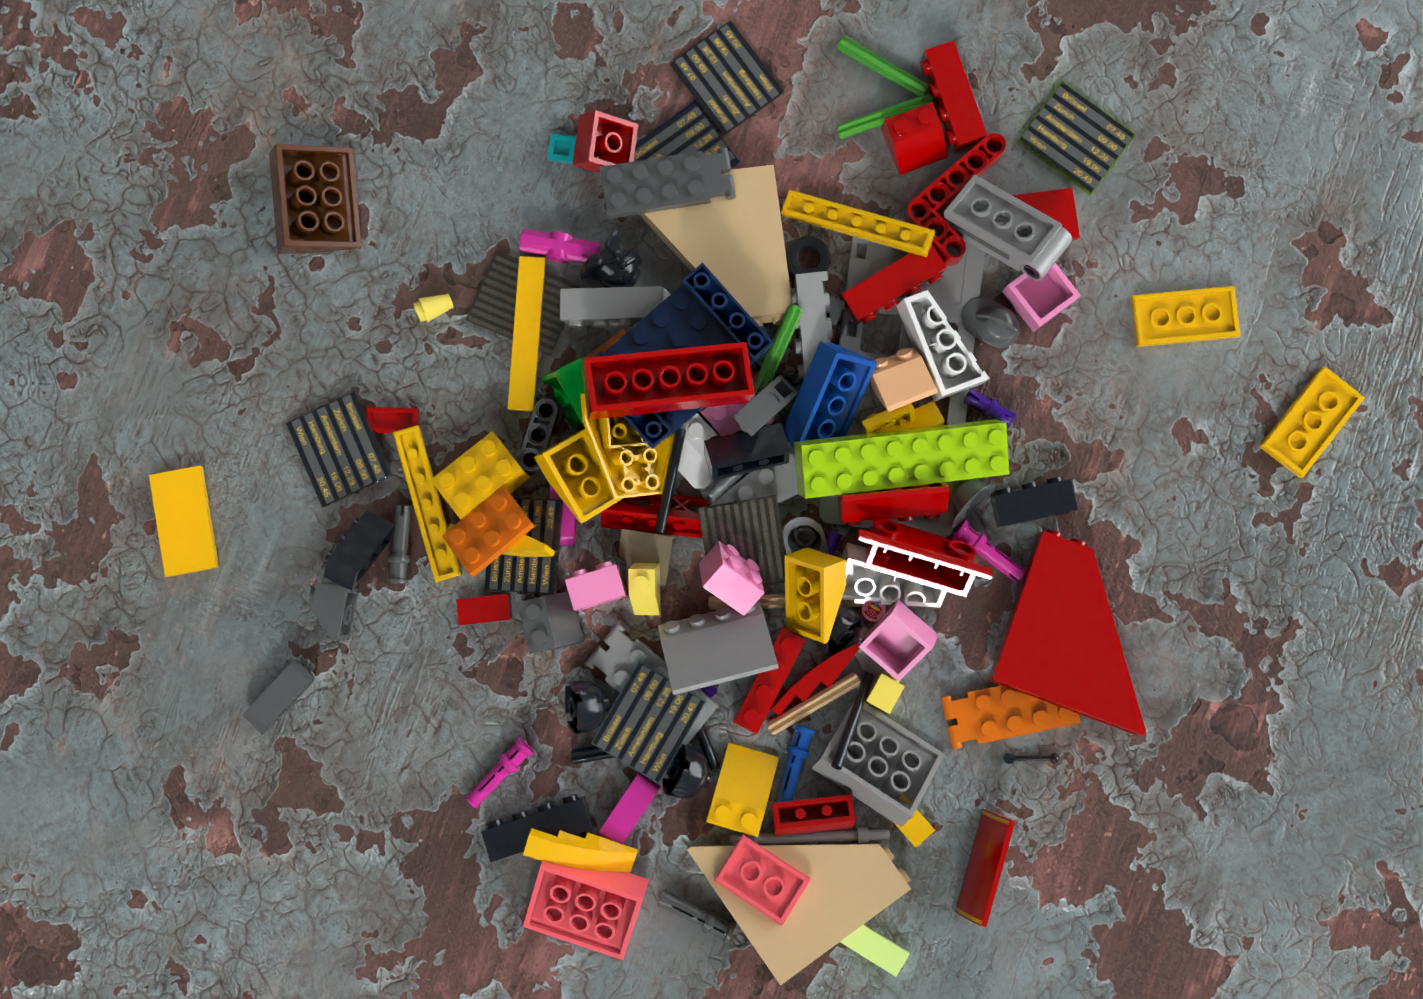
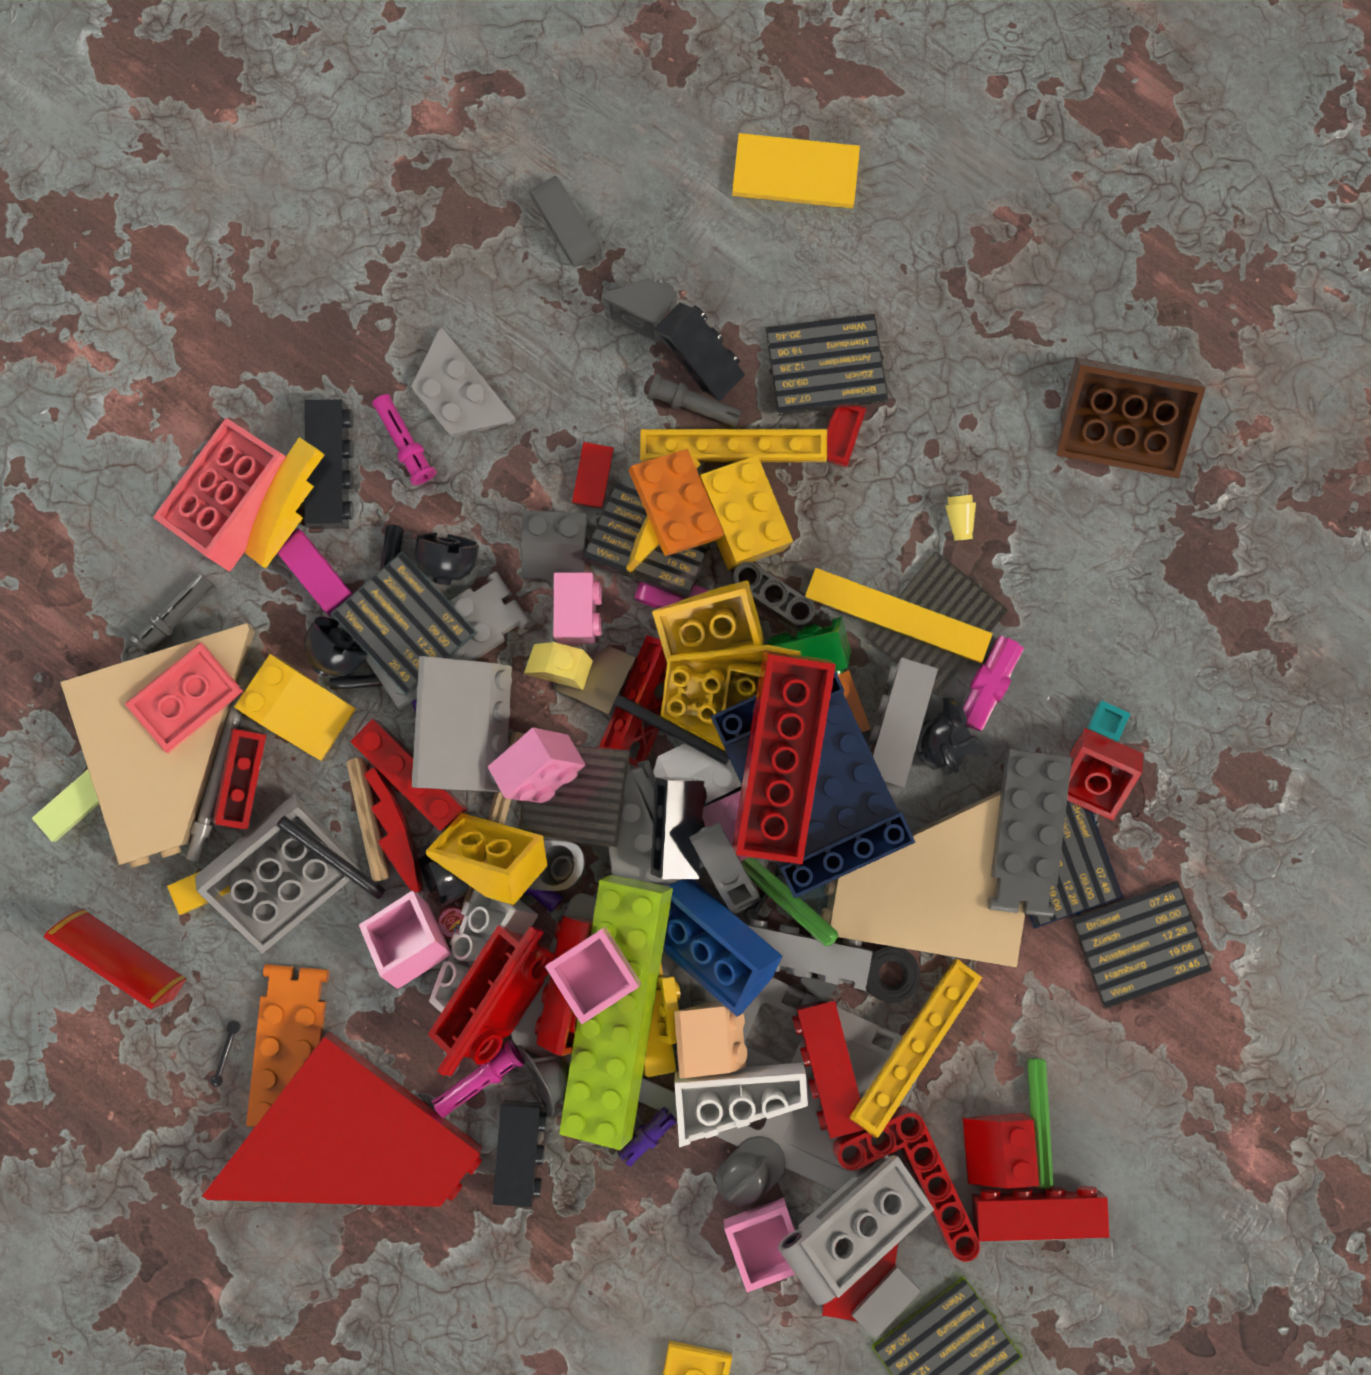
camera: 105 degrees right, 0 degrees up
blue pin [775,724,816,803] -> none
bright green axle [836,36,928,97] -> none
light yellow brick [866,672,905,714] -> none
none -> light grey wing [411,328,517,437]
none -> bright pink piece [545,927,642,1025]
none -> light grey tile [851,1265,921,1339]

